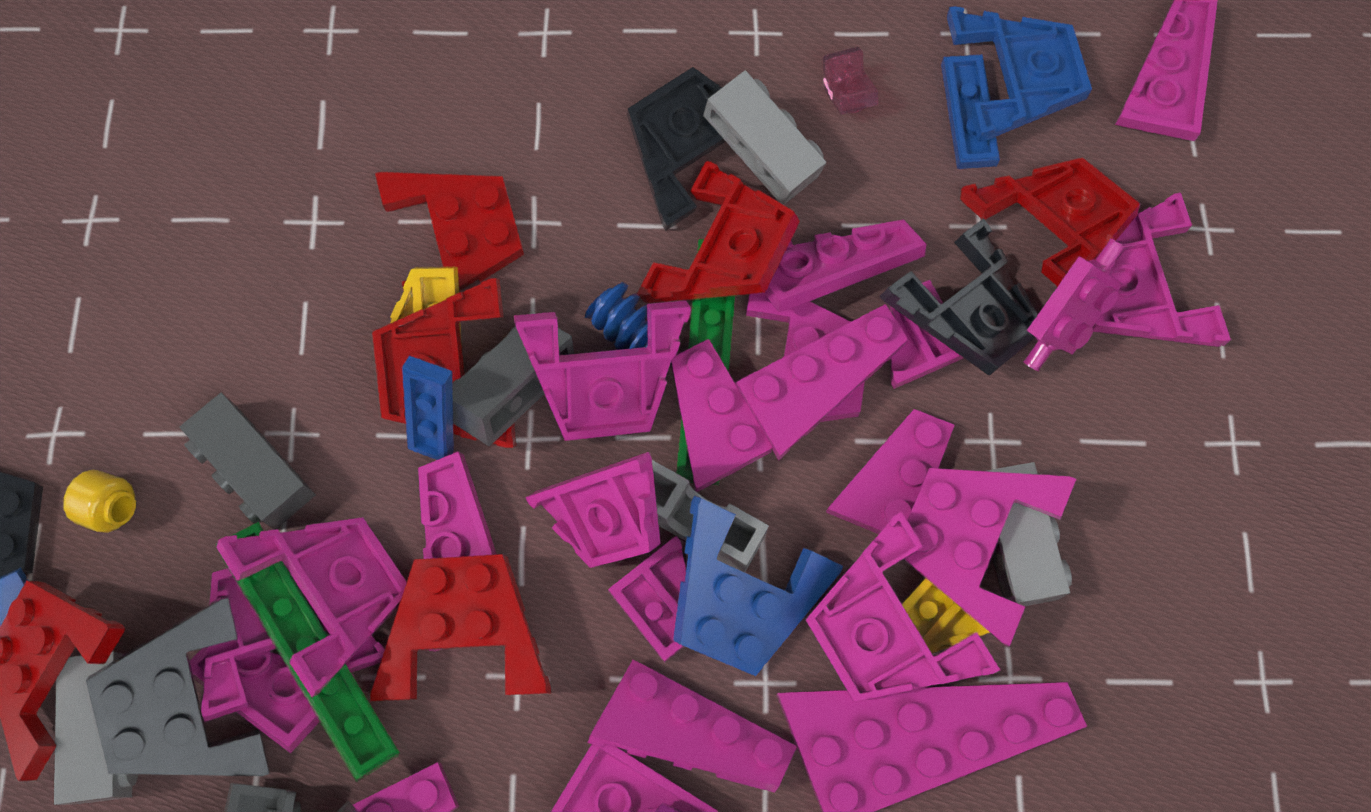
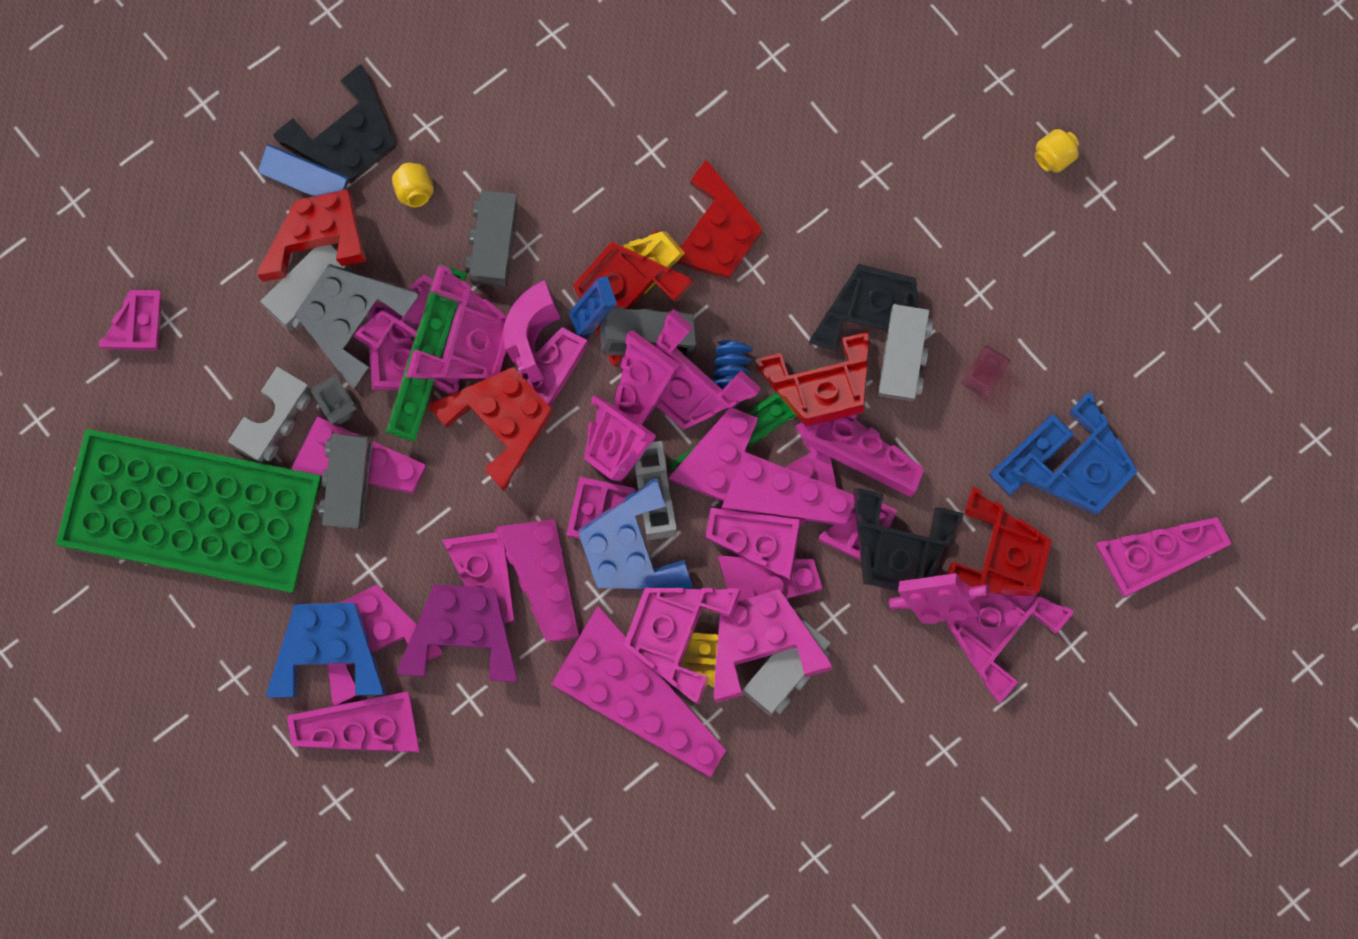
camera: 50 degrees right, 5 degrees up
none -> dark pink arch [503,280,561,383]
none -> dark pink wing [614,330,680,426]
none -> dark pink wing [706,508,801,581]

